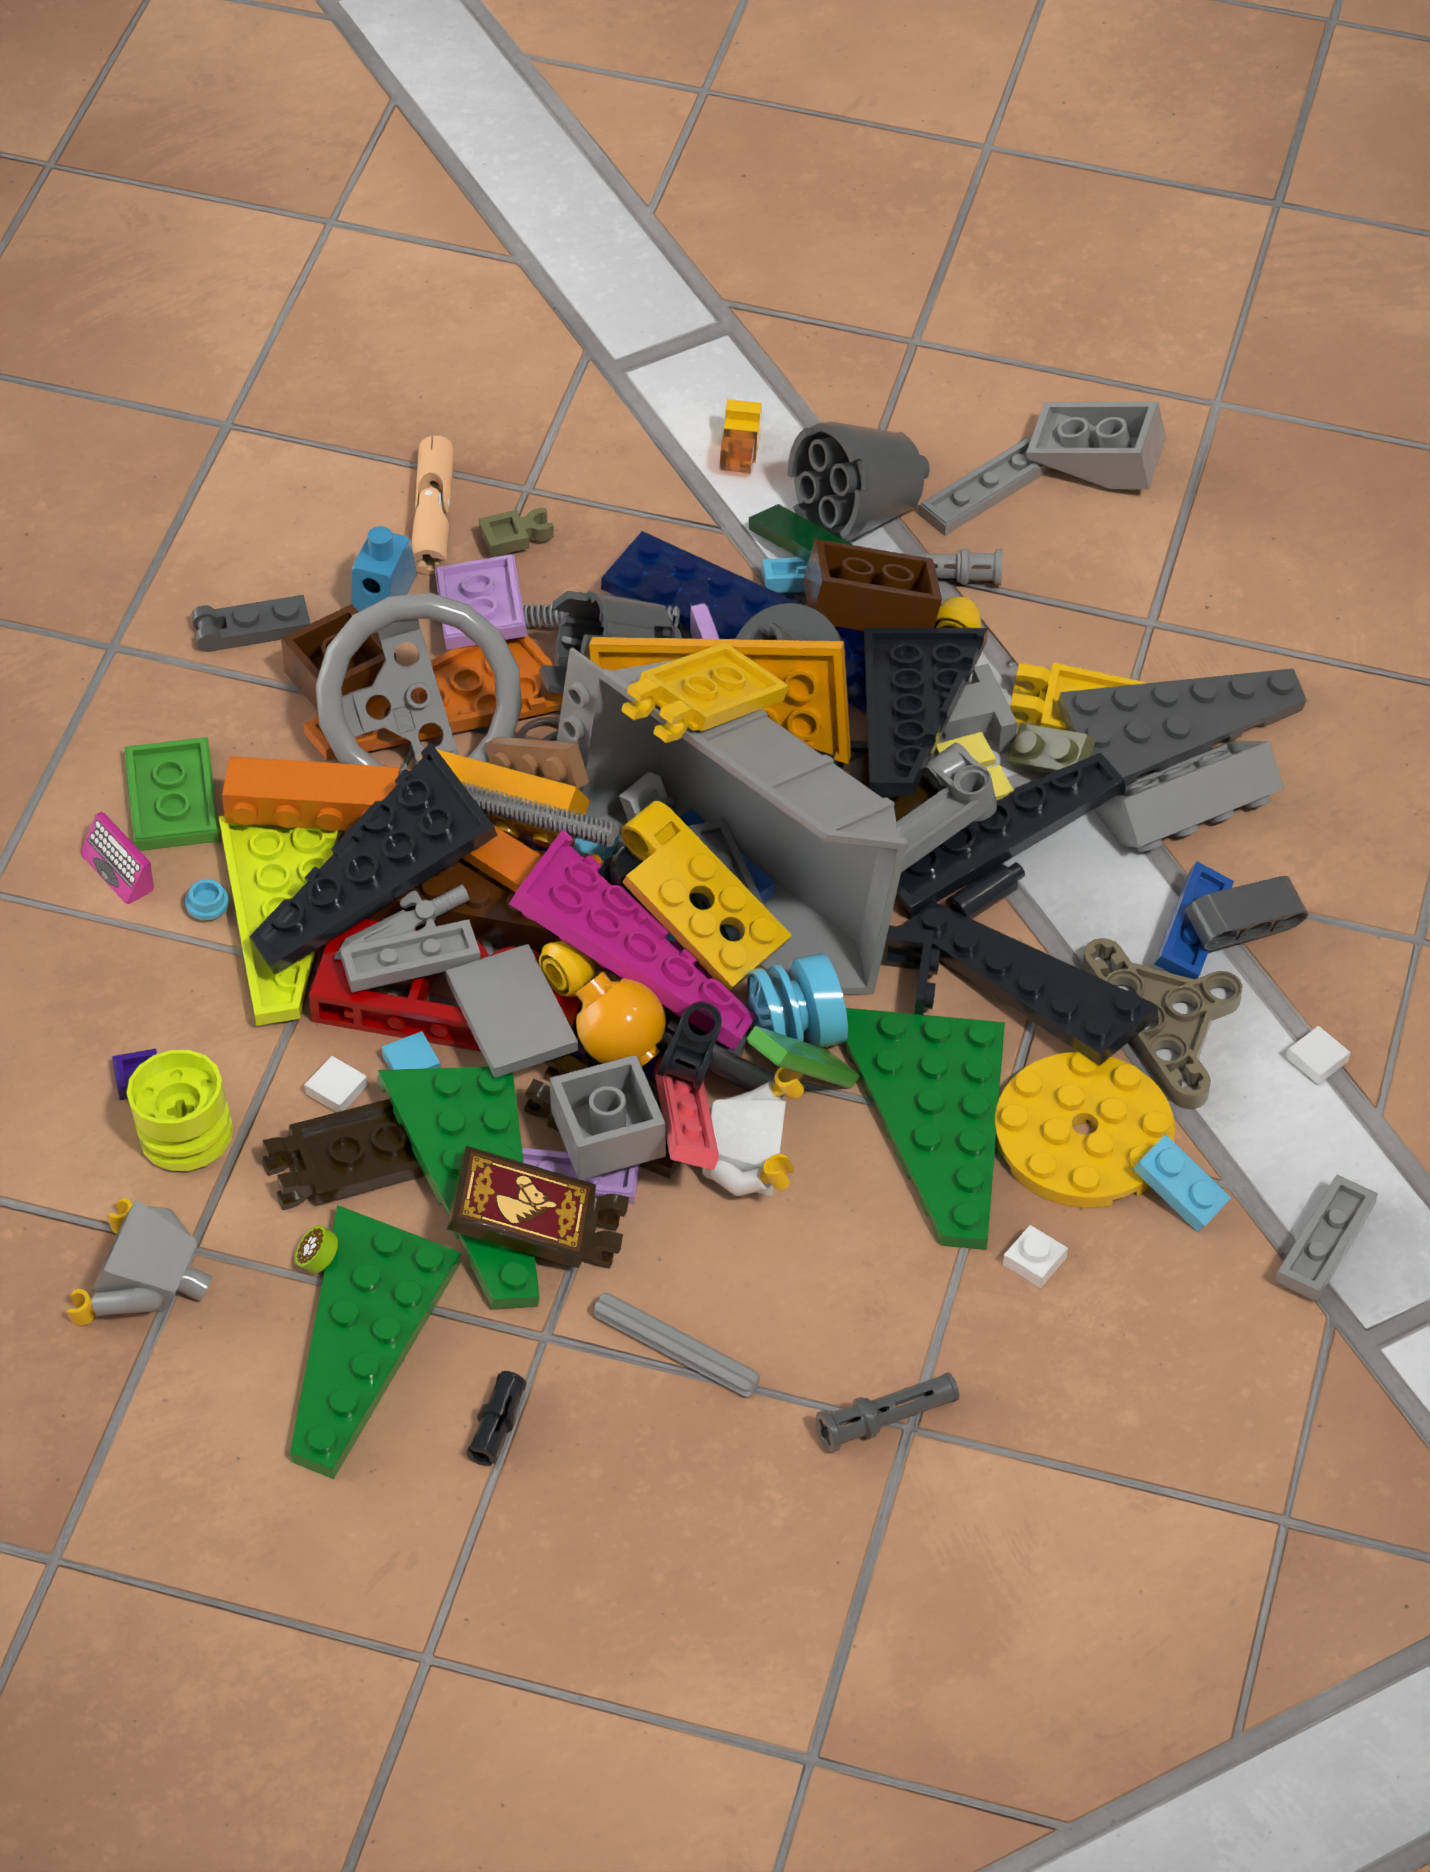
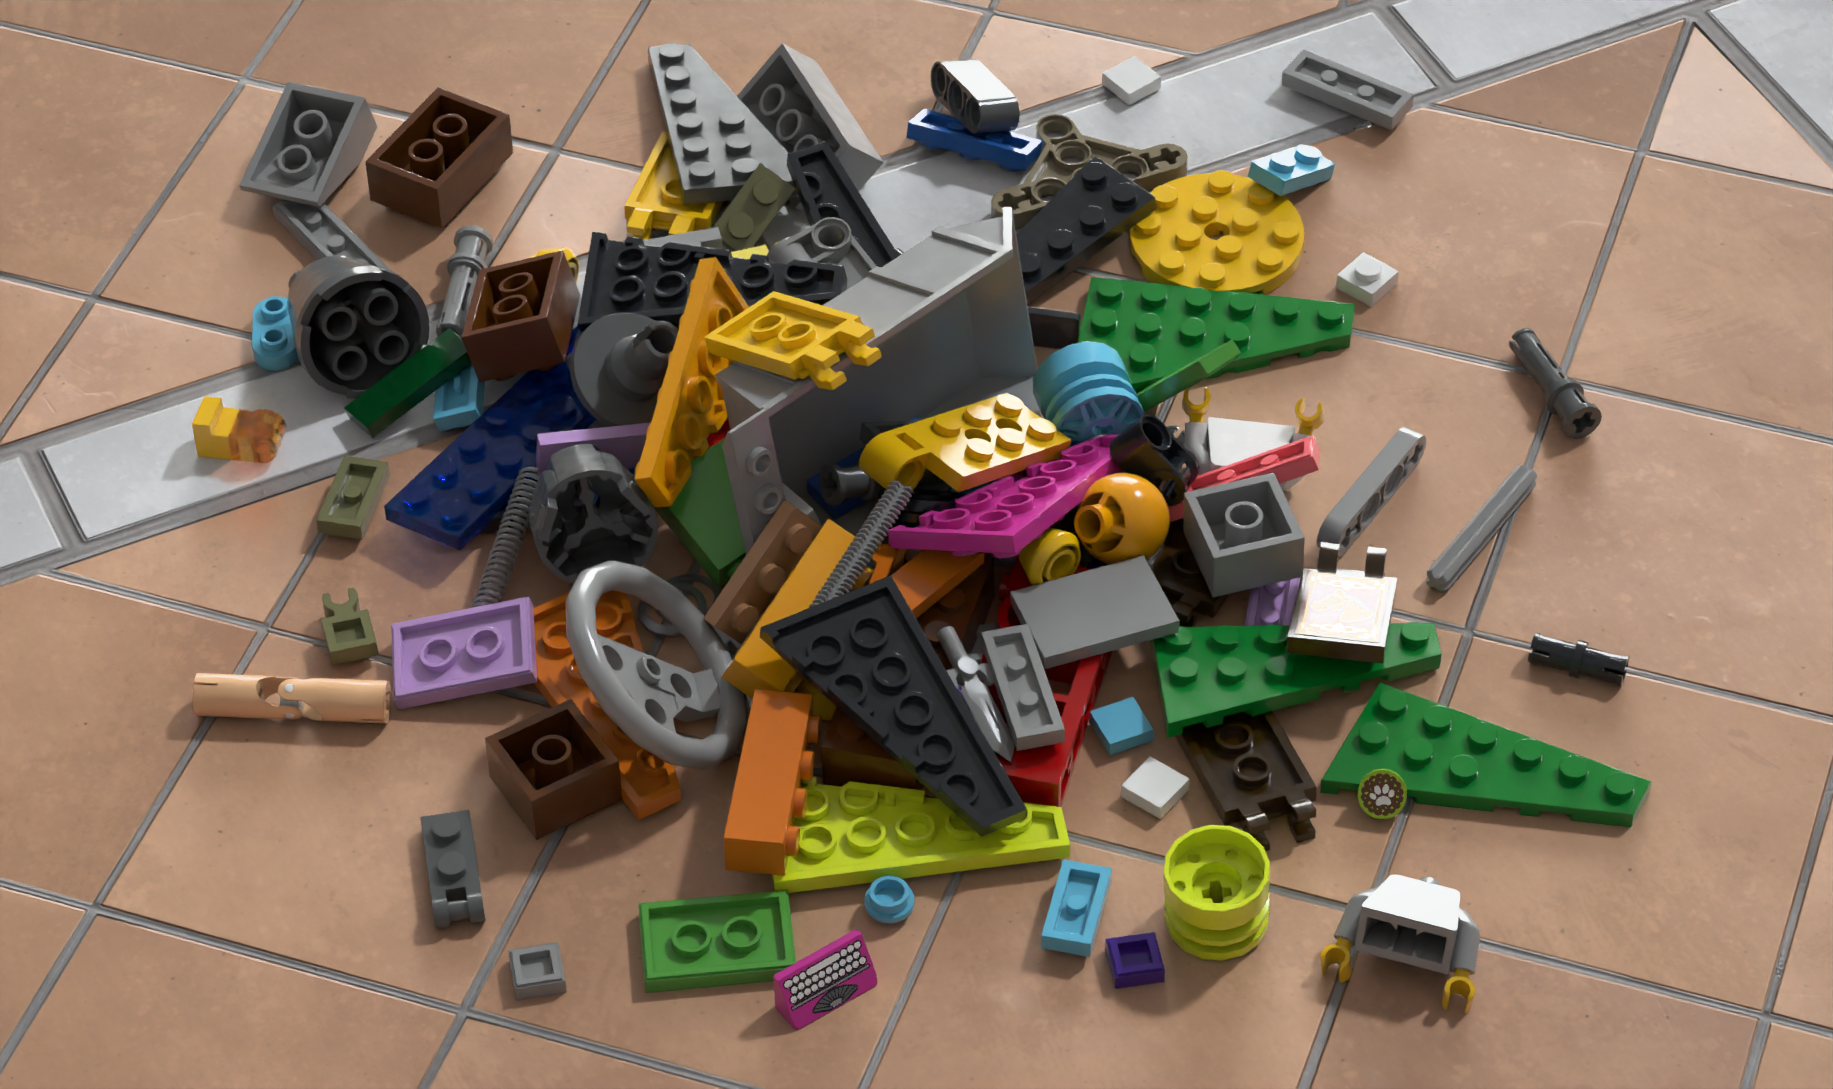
camera: 85 degrees left, 5 degrees down
dark azure torso [352,526,417,612] -> none
none -> olive plate [316,456,390,540]
none -> reddish brown brick [365,87,513,228]
none -> light grey tile [508,942,567,1000]
none -> medium azure plate [1041,859,1112,957]
none -> light grey beam [1316,427,1426,557]

